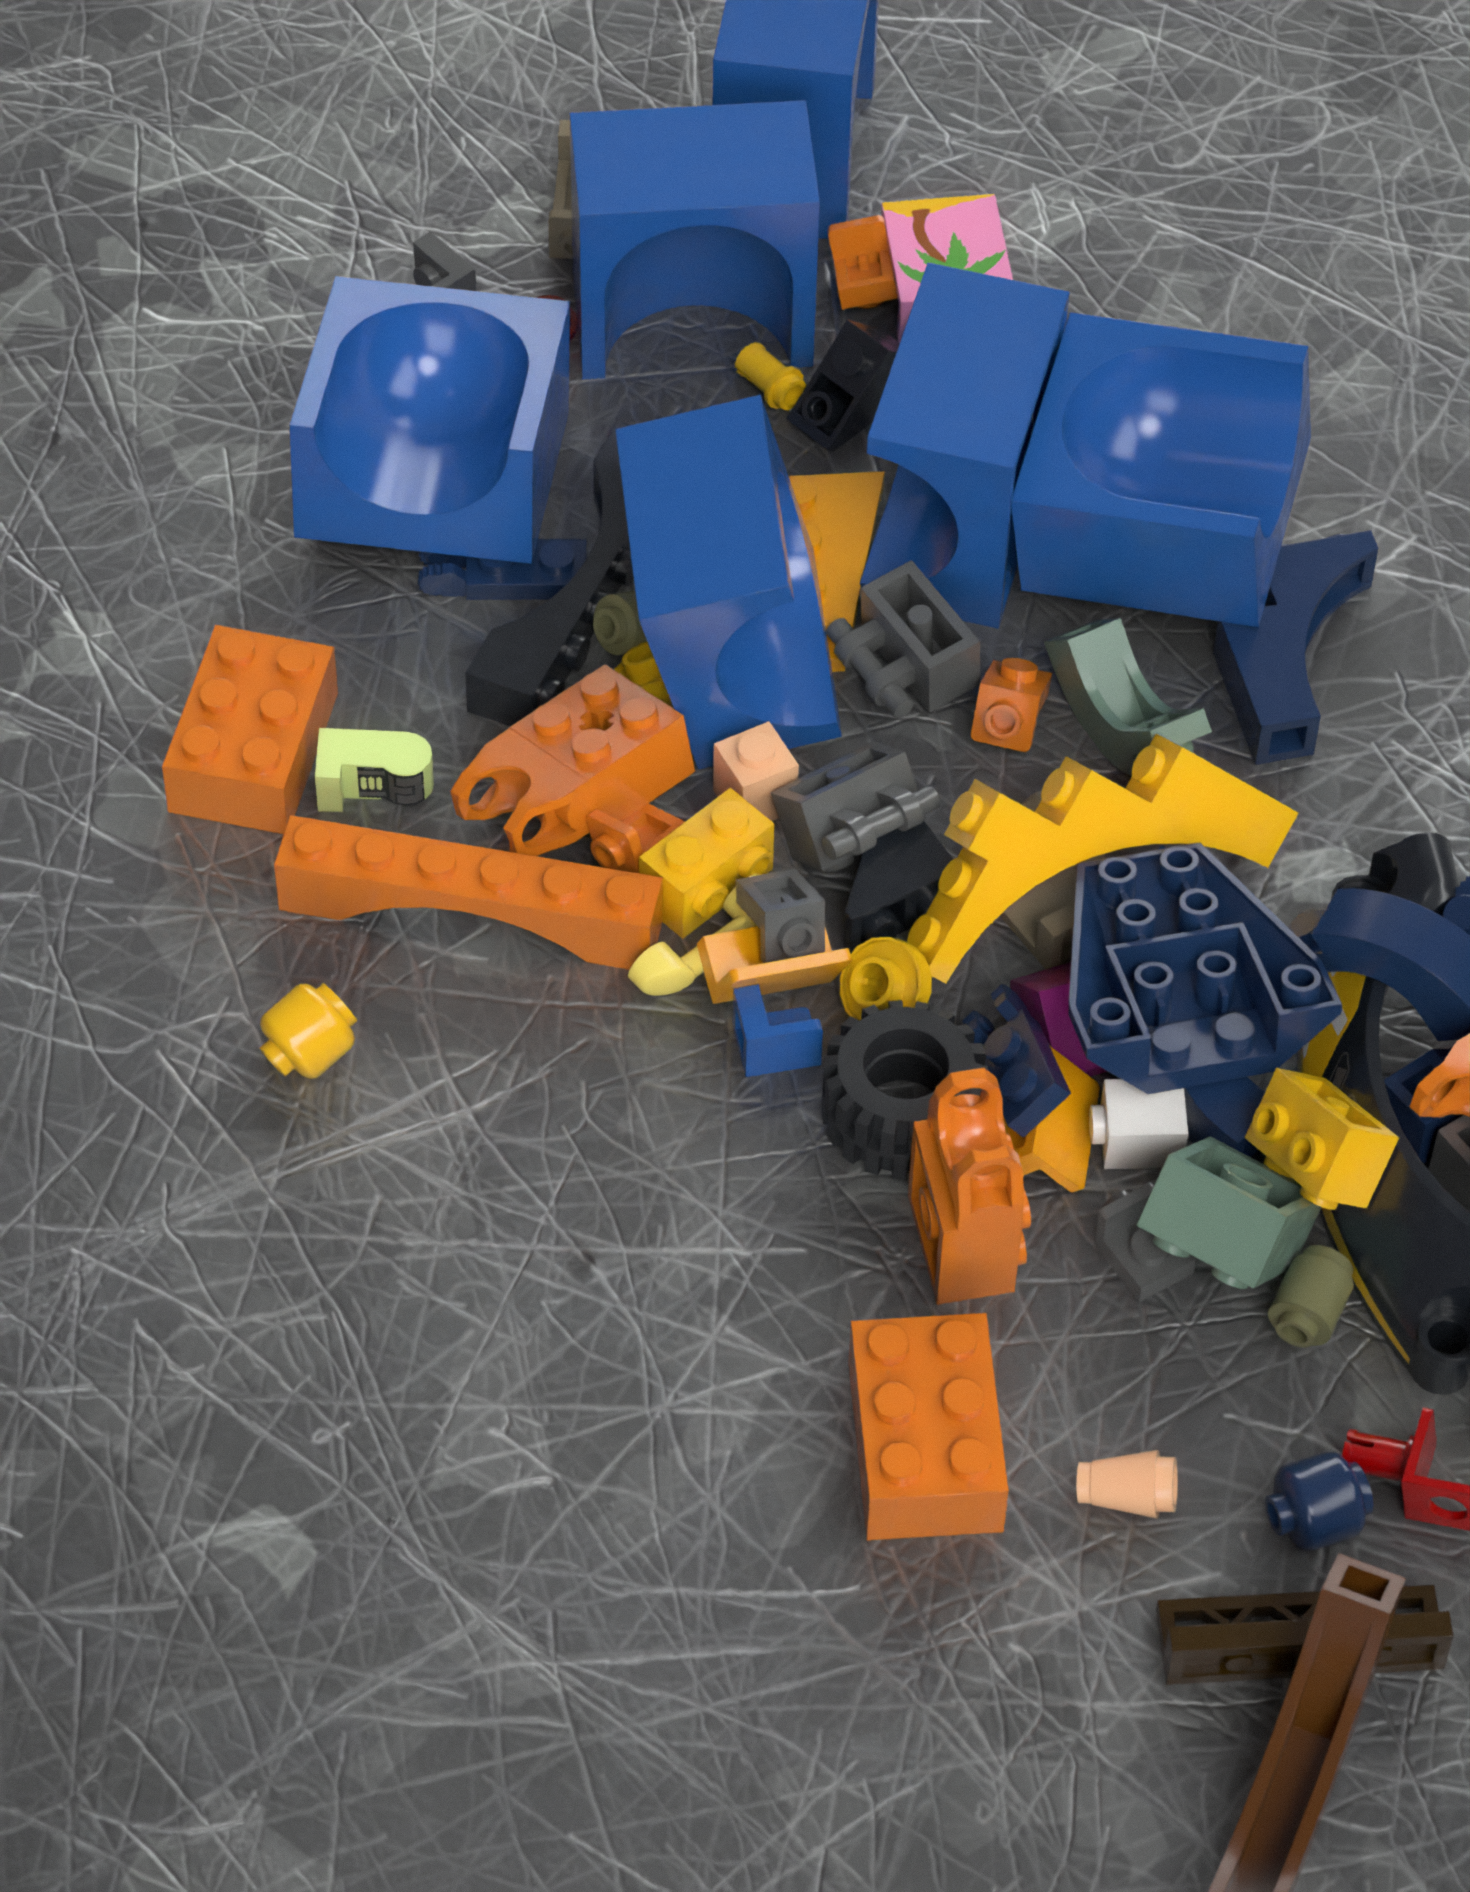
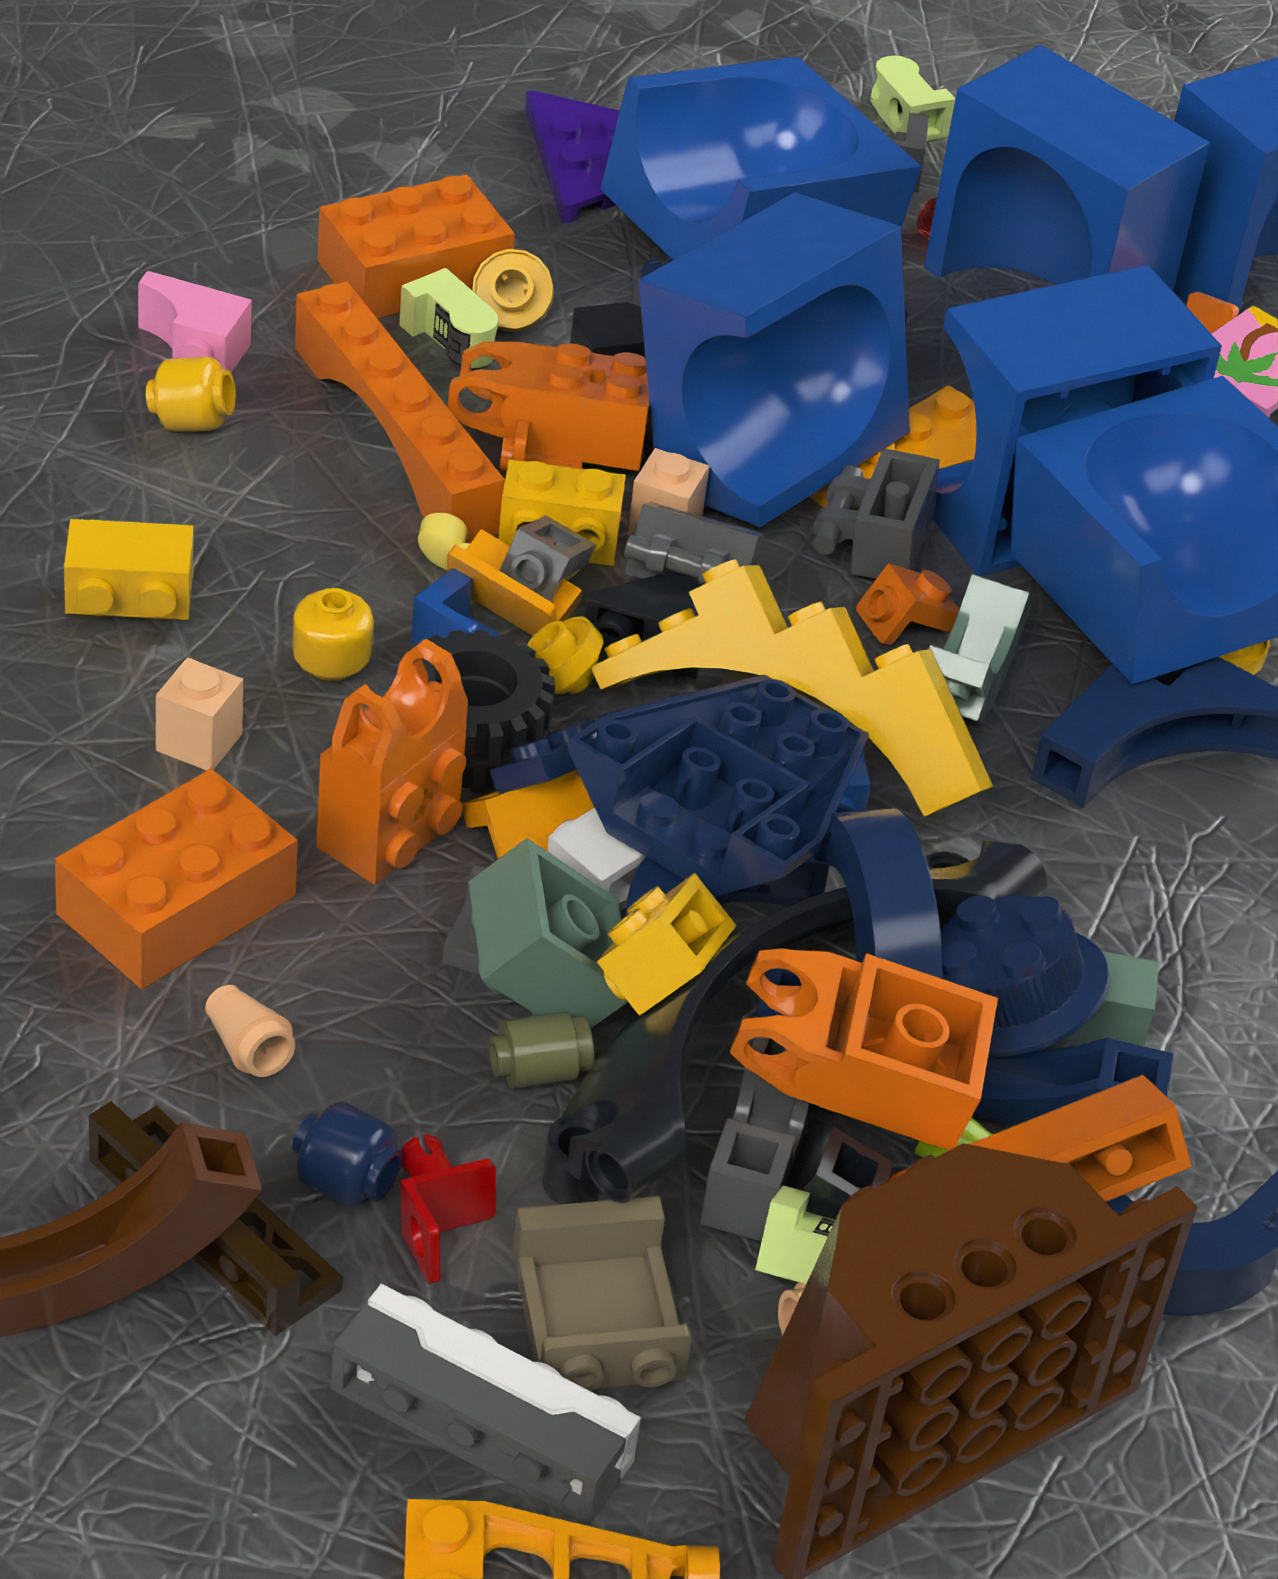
camera: 45 degrees right, 10 degrees down
none -> yellow brick [64,519,194,620]
none -> bright pink arch [138,271,252,373]
none -> light nougat brick [156,657,244,771]
none -> yellow head [292,588,374,681]
none -> yellow plate [472,249,554,333]
none -> dark purple wing [525,91,620,223]
none -> yellowish green leg [870,56,956,141]

